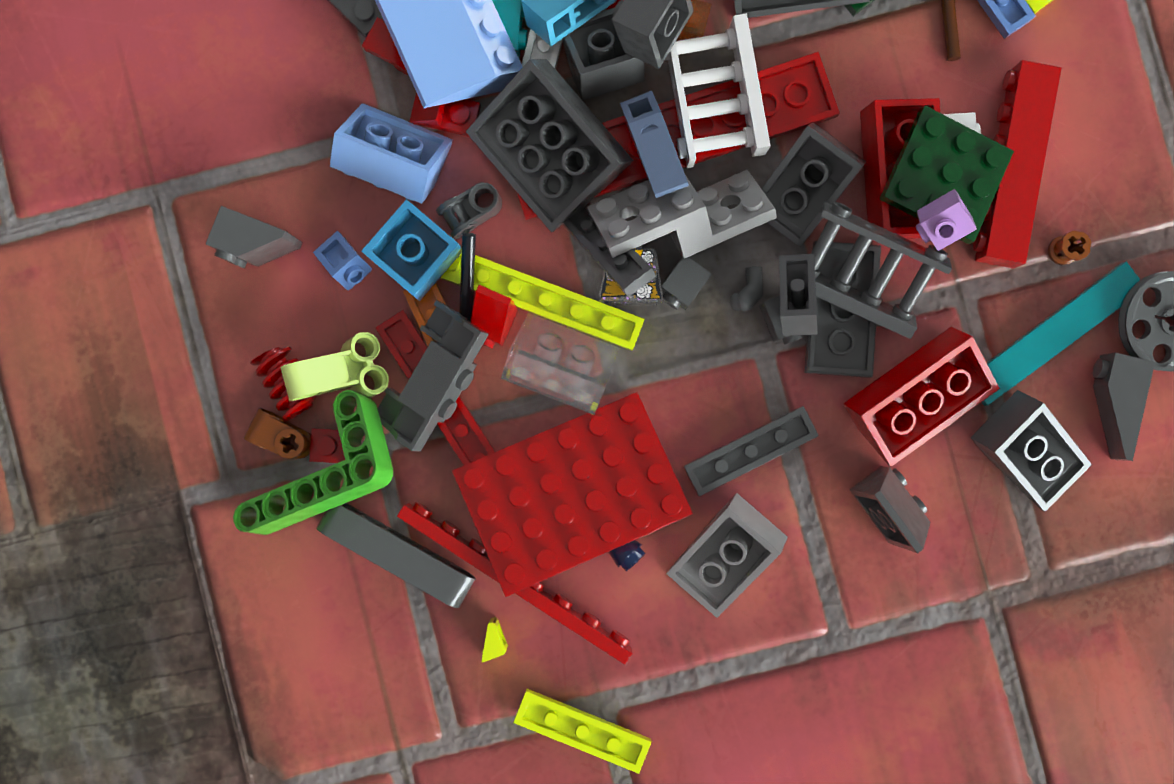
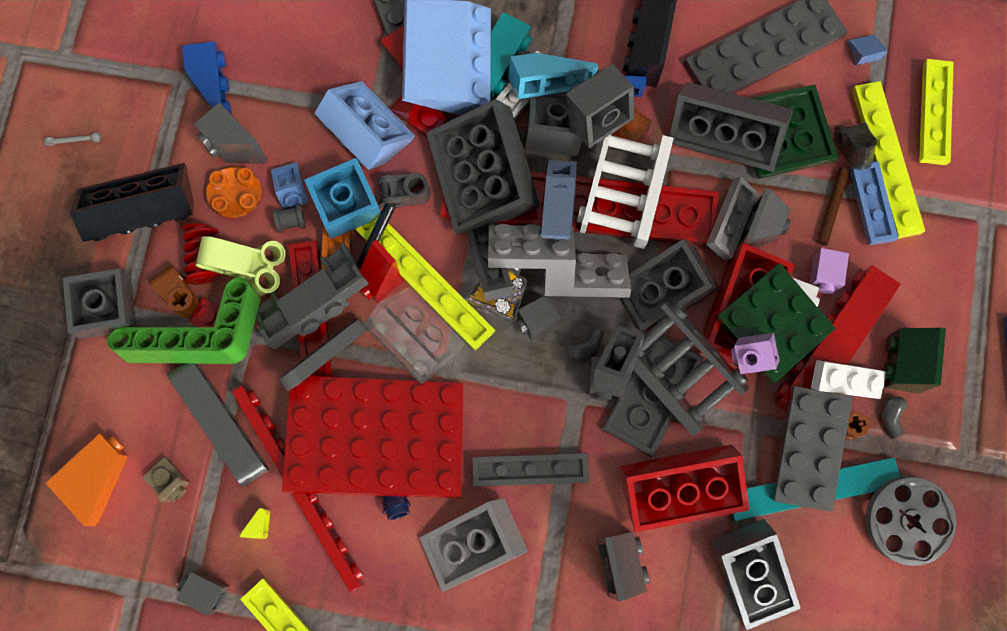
camera: 20 degrees right, 10 degrees down
dark grey slope [1093,353,1155,461] -> none
none -> light grey hinge [44,132,102,146]
none -> orange slope [46,433,128,526]
none -> dark grey brick [63,268,136,339]
none -> black slope [70,163,194,242]
none -> dark tan bracket [142,457,190,503]
none -> dark grey brick [176,571,229,616]
none -> blue slope [182,41,232,115]
none -> orange dish [206,167,262,218]
none -> dark grey bush [273,204,306,233]
none -> dark grey beam [278,317,368,391]
none -> light grey plate [706,177,758,260]
none -> dark grey slope [737,188,791,248]
none -> dark grey plate [772,386,853,512]
none -> lavender brick [809,248,849,294]
none -> white plate [811,360,886,399]
none -> dark grey arm [881,396,907,439]
none -> dark green slope [883,327,946,394]

